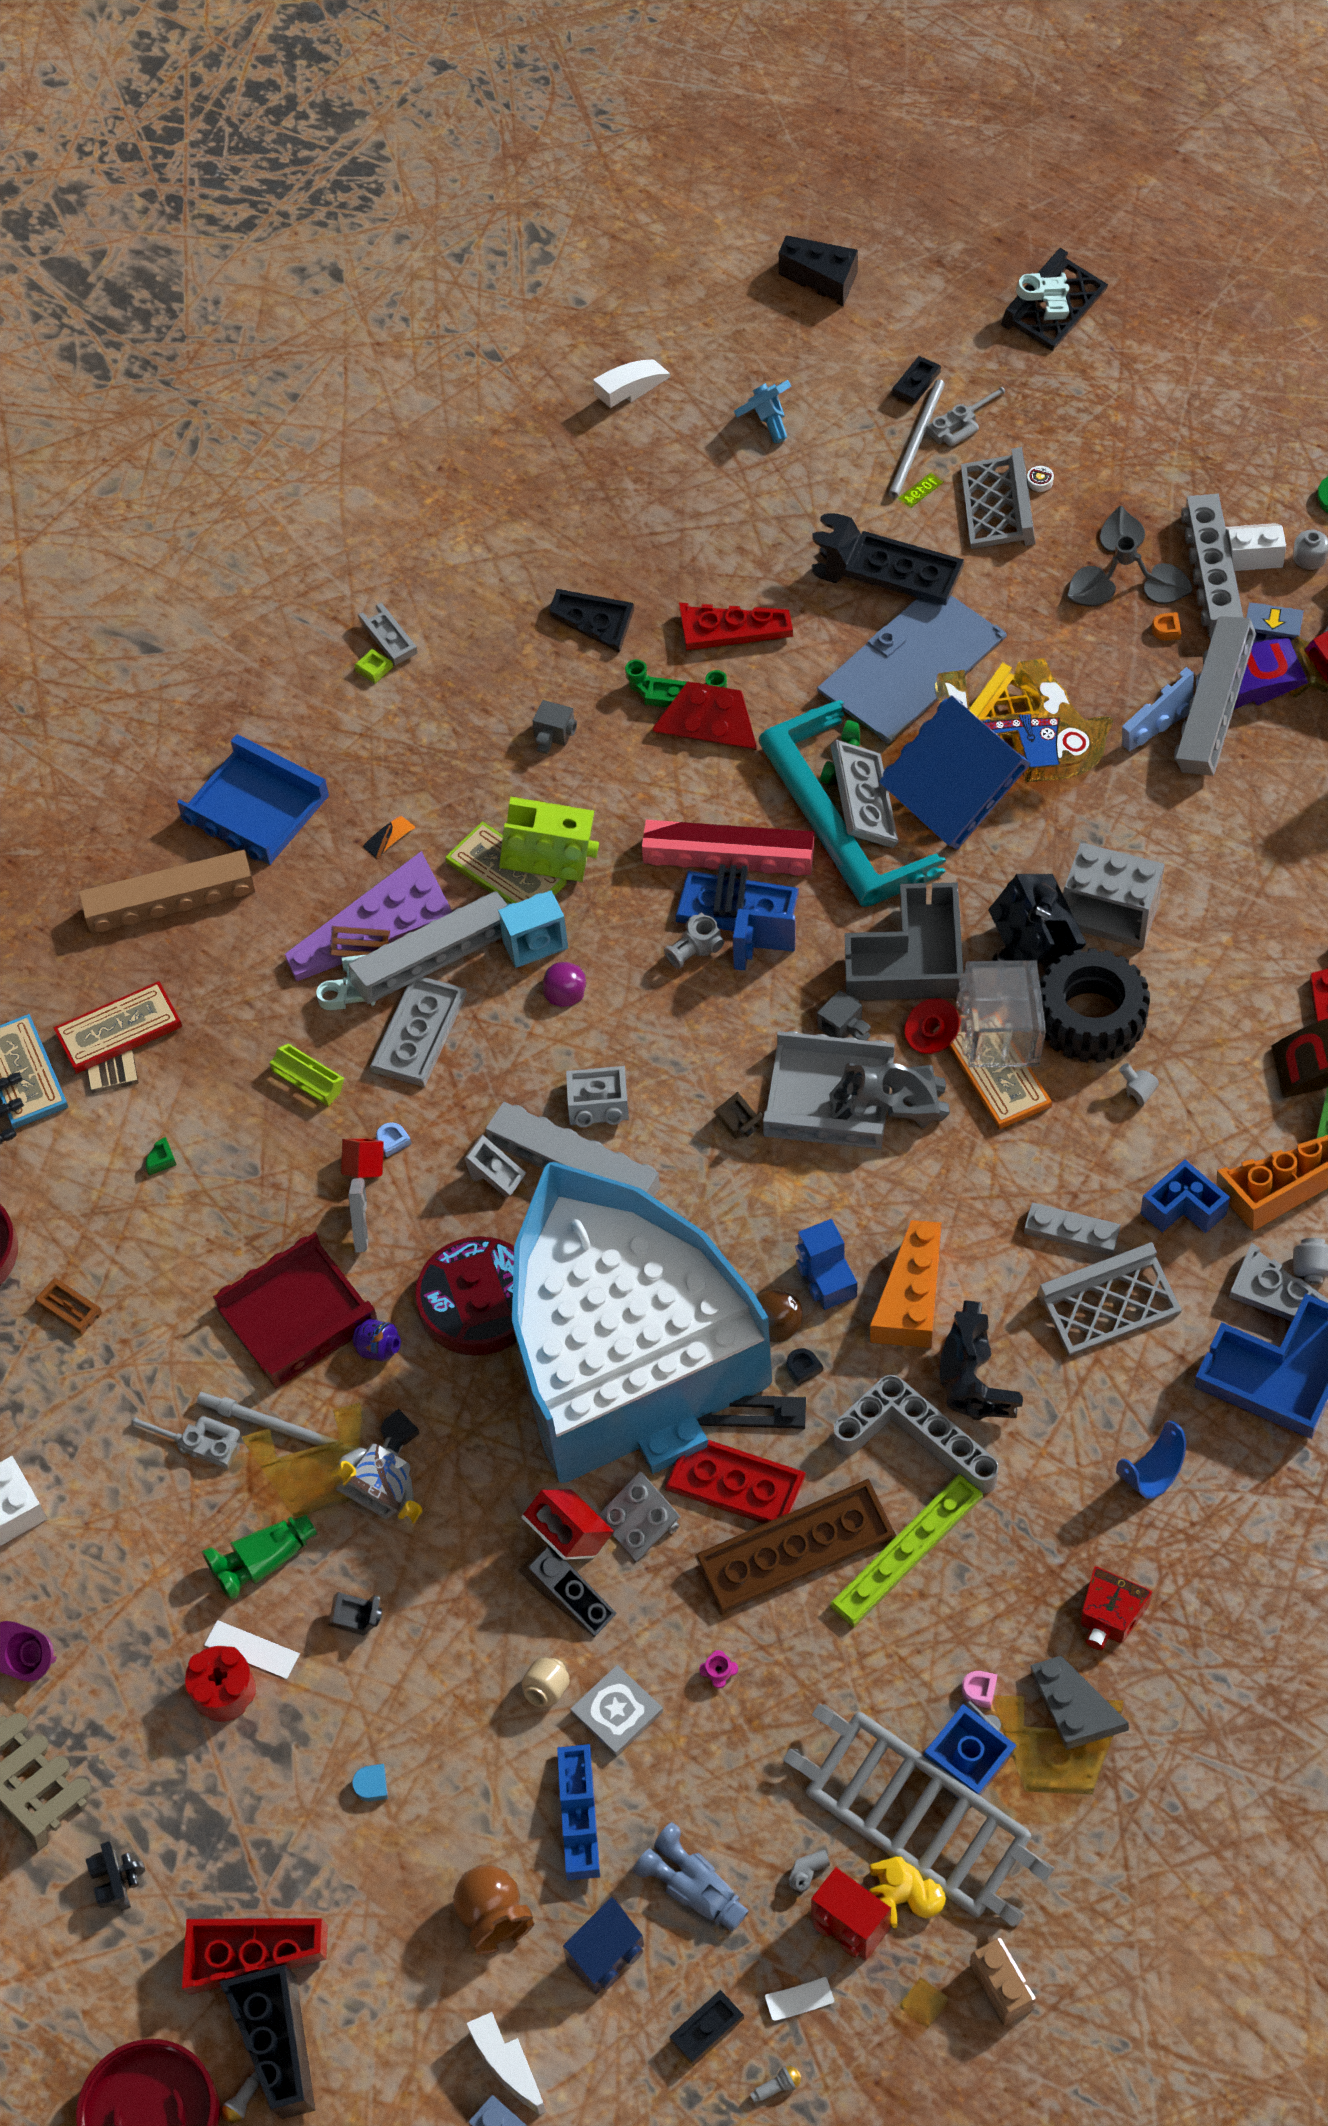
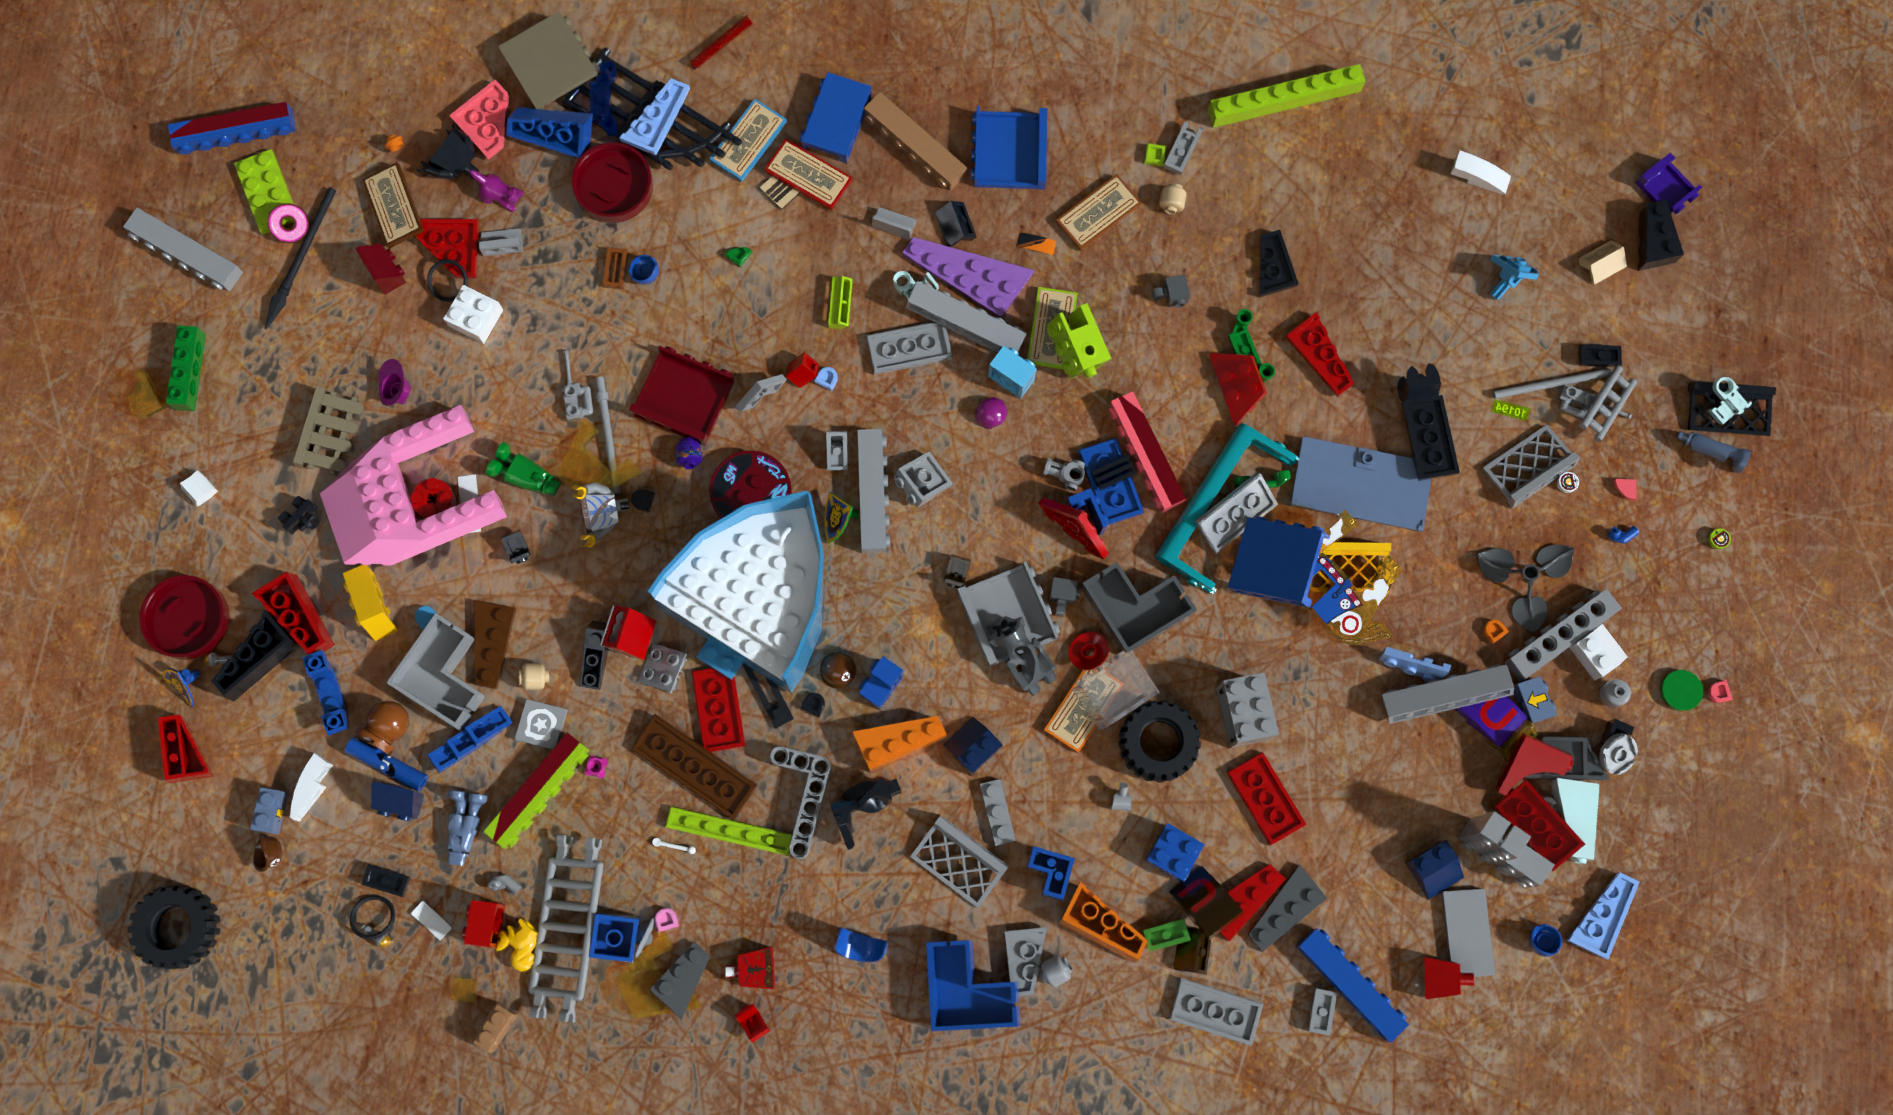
camera: 50 degrees right, 20 degrees up
dark orange tile [329,925,390,956] -> none
black torso [988,874,1087,979] -> none
none -> blue slope [302,650,349,736]
none -> bright pink wedge [320,405,507,566]
none -> yellow wedge [343,565,398,641]
none -> blue piece [345,736,428,792]
none -> black tyre [349,895,395,940]
none -> light grey piece [387,613,485,731]
none -> reddish brown wing [474,600,516,690]
none -> brick [483,732,590,849]
none -> blue hair [628,254,659,285]
none -> white hinge [652,838,696,854]
none -> red bracket [735,1003,770,1043]
none -> blue panel [799,72,872,164]
none -> light grey panel [872,207,916,240]
none -> black panel [935,201,977,247]
none -> dark blue slope [943,717,1003,776]
none -> red plate [1038,497,1109,559]
none -> tile [1056,174,1142,251]
none -> blue brick [1144,823,1205,882]
none -> tan head [1159,183,1187,215]
none -> lime brick [1207,64,1366,128]
none -> red tile [1226,752,1307,846]
none -> tan panel [1578,240,1627,285]
none -> light grey bar [1579,365,1637,442]
none -> blue arm [1608,526,1640,544]
none -> coral tile [1613,479,1636,501]
none -> dark purple panel [1635,152,1702,214]
none -> sand blue piece [1676,431,1751,473]
none -> tile [1708,528,1731,550]

